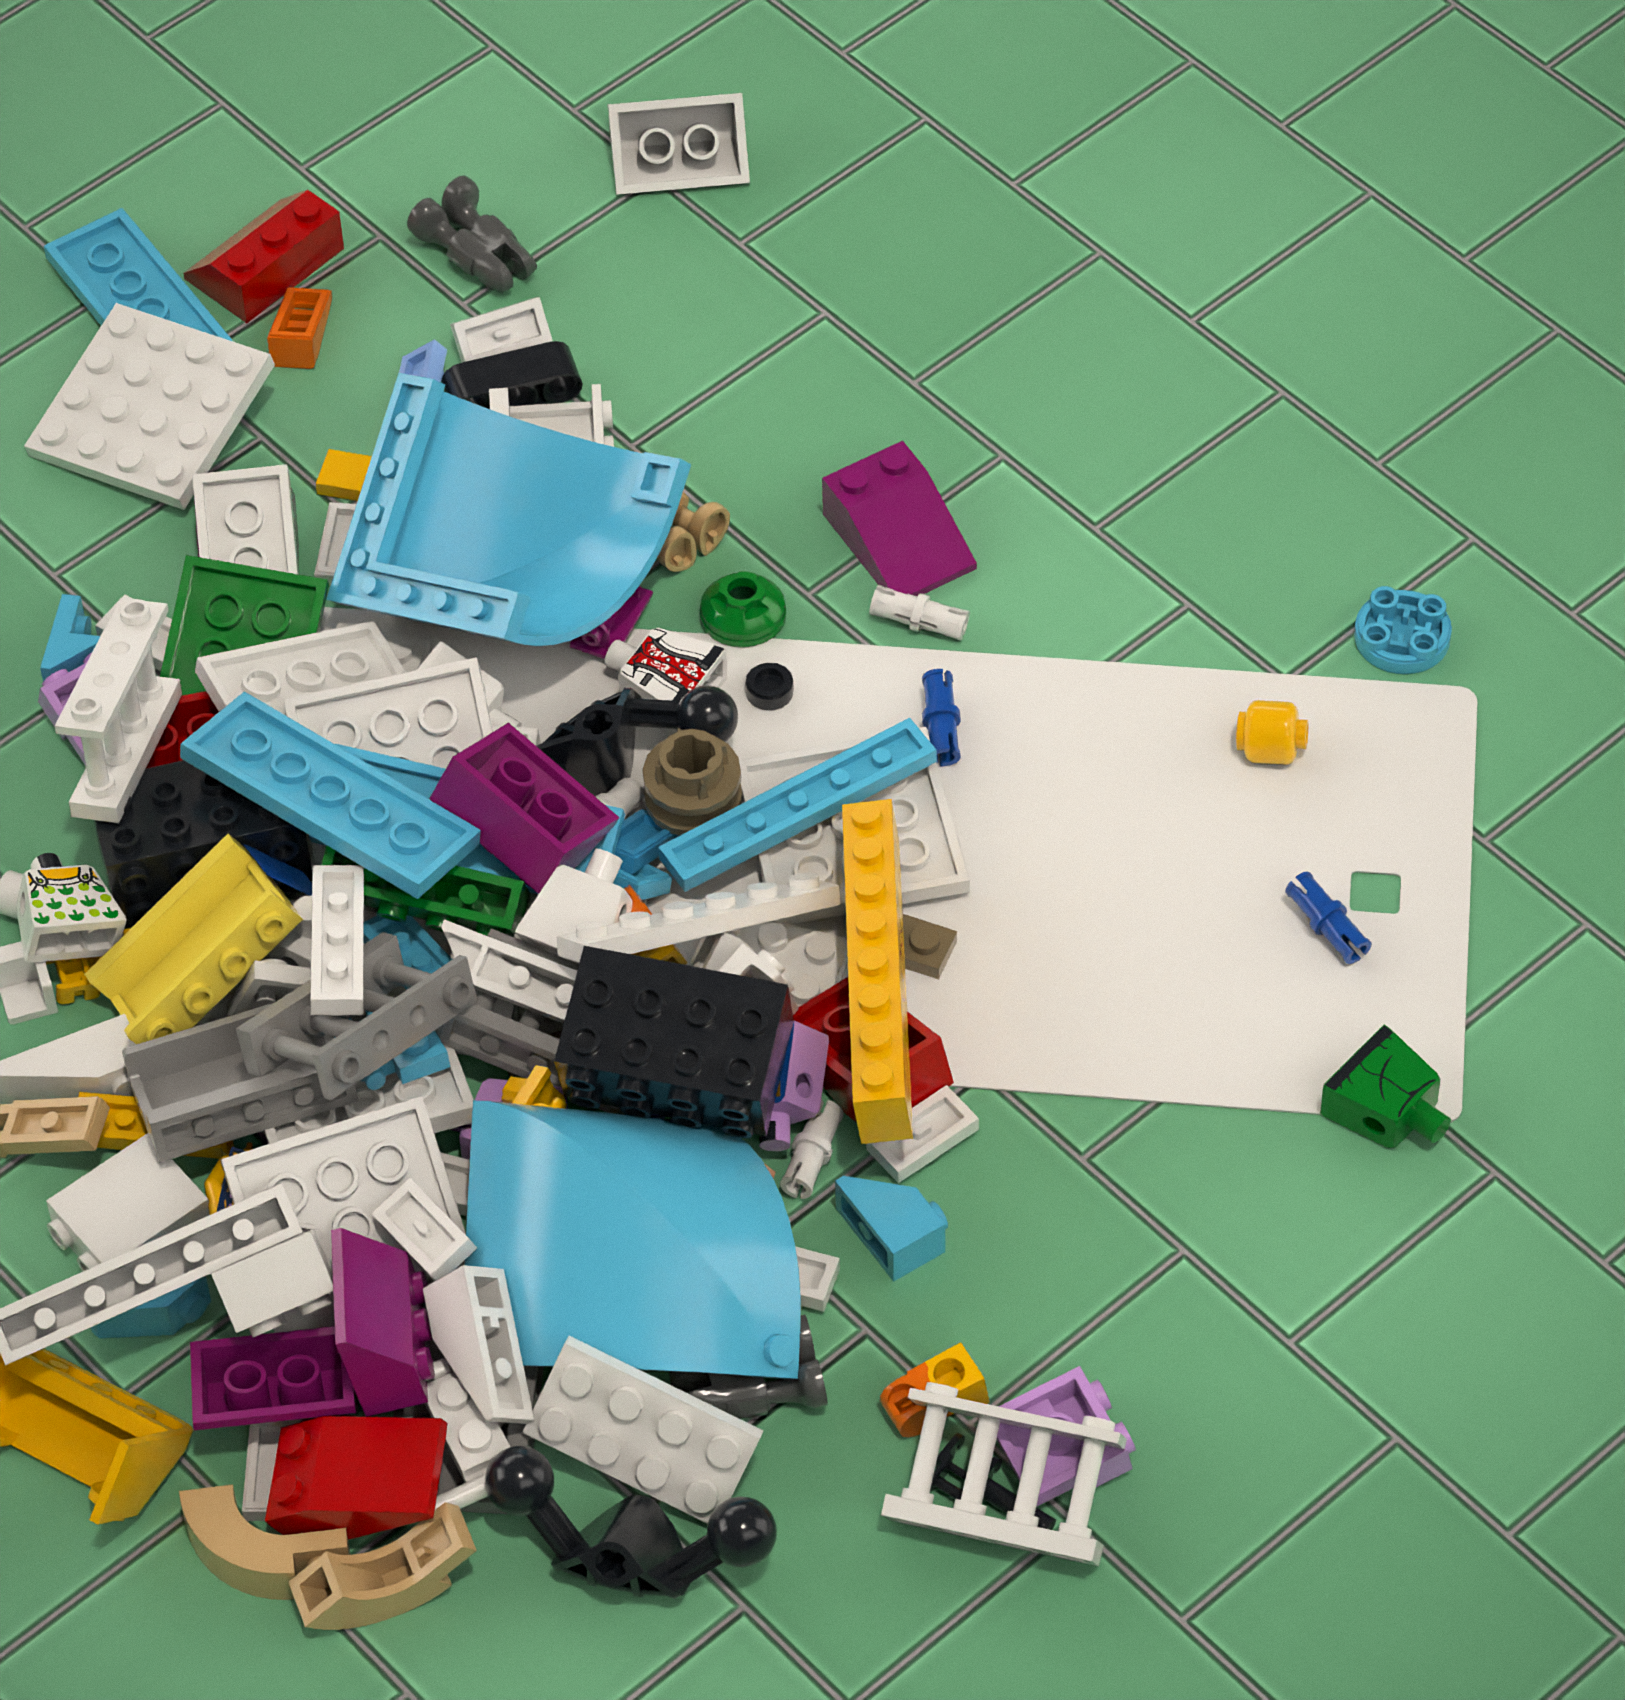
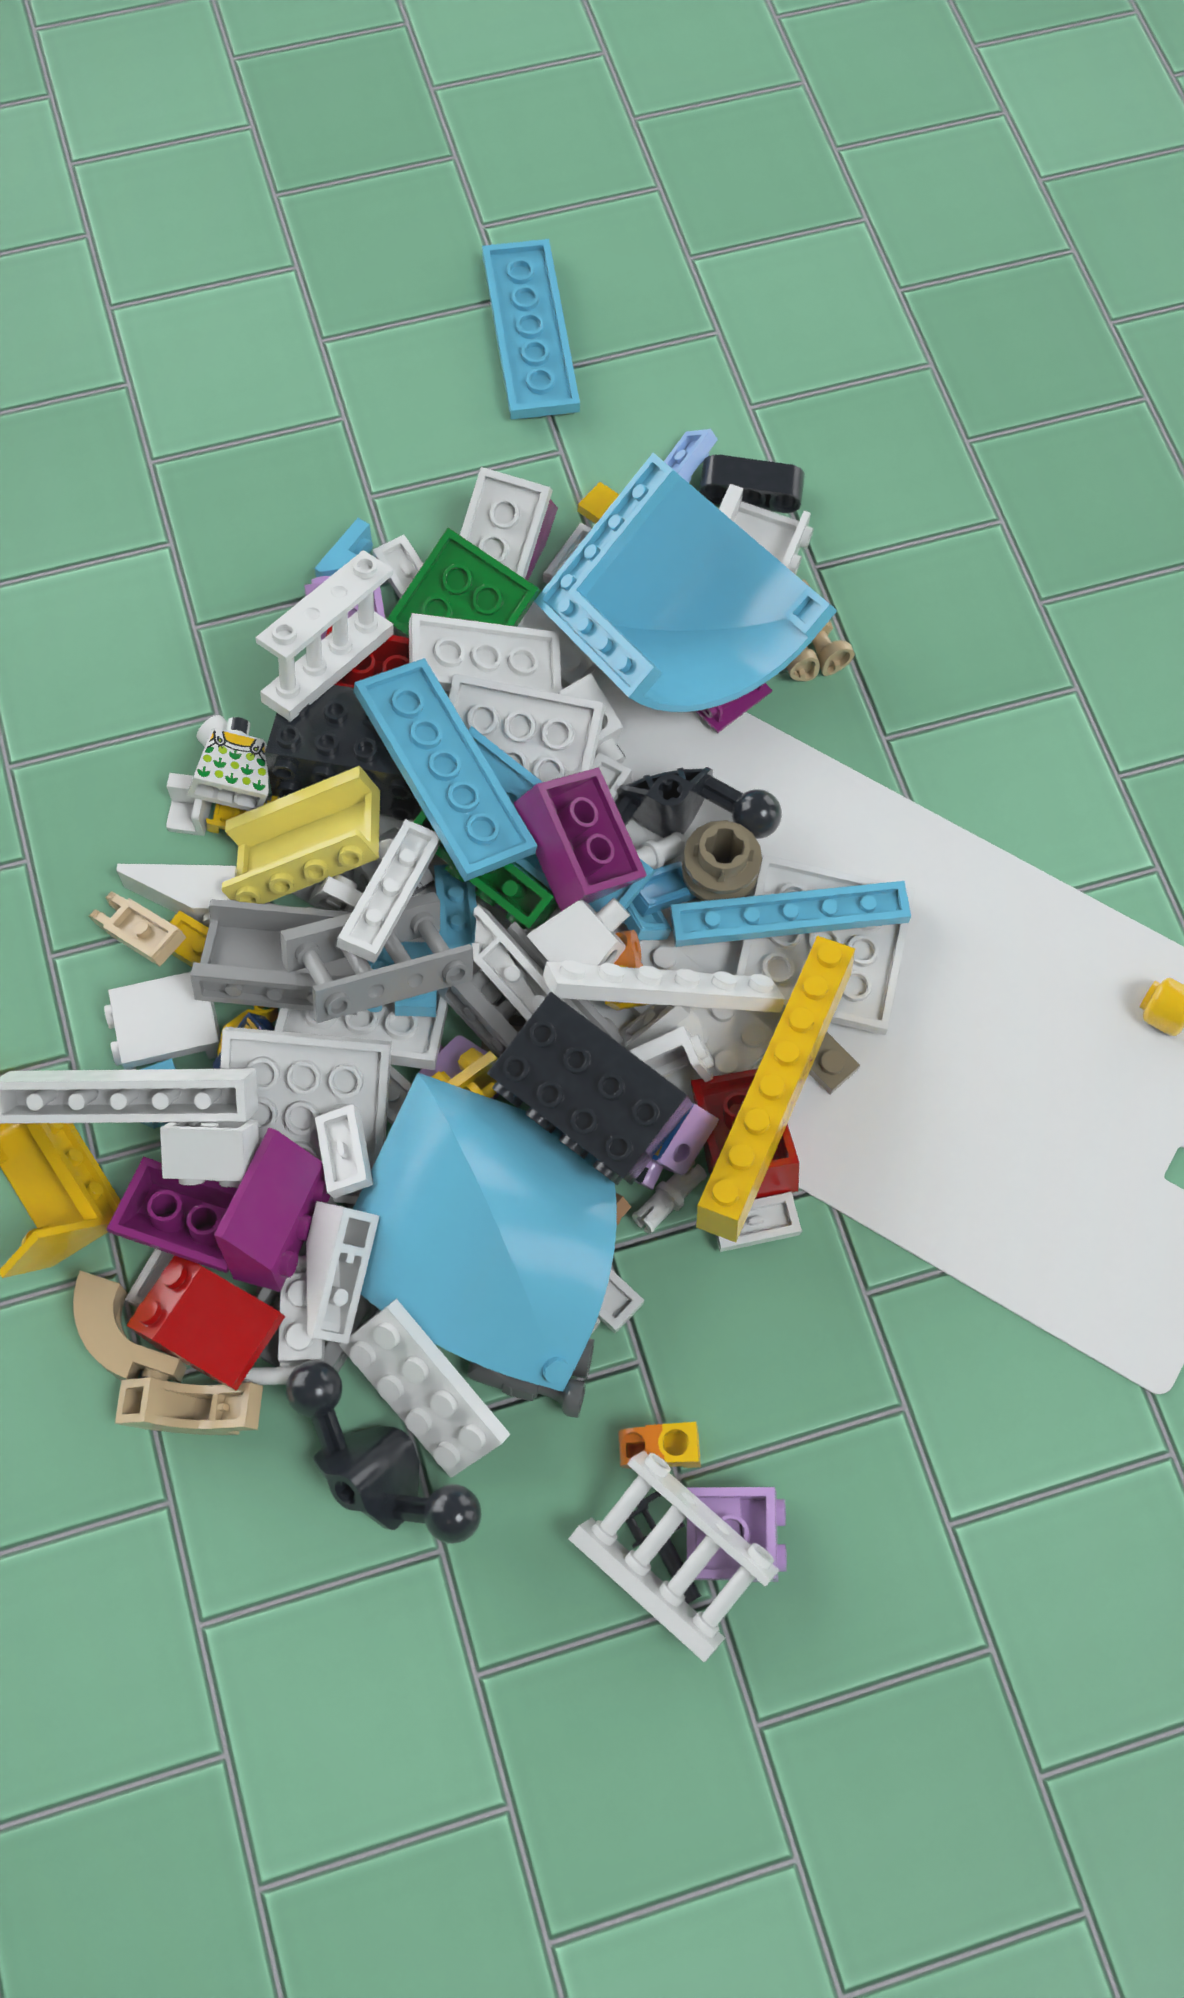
camera: 20 degrees right, 15 degrees up
white plate [24,303,275,510] -> none
red slope [183,190,344,323] -> none
blue sticker [244,844,312,896] -> none
orange slope [267,287,332,369] -> none
dark grey piece [407,175,537,293] -> none
white plate [450,297,553,362] -> none
torso [605,628,727,736] -> none
white slope [607,93,750,195] -> none
green piece [699,571,786,647] -> none
black tile [745,662,794,710] -> none
magenta slope [822,440,977,597] -> none
medium azure slope [835,1176,948,1282] -> none
white pin [869,585,970,641] -> none
blue pin [922,668,961,766] -> none
blue pin [1285,871,1372,964] -> none
green torso [1320,1024,1451,1148] -> none

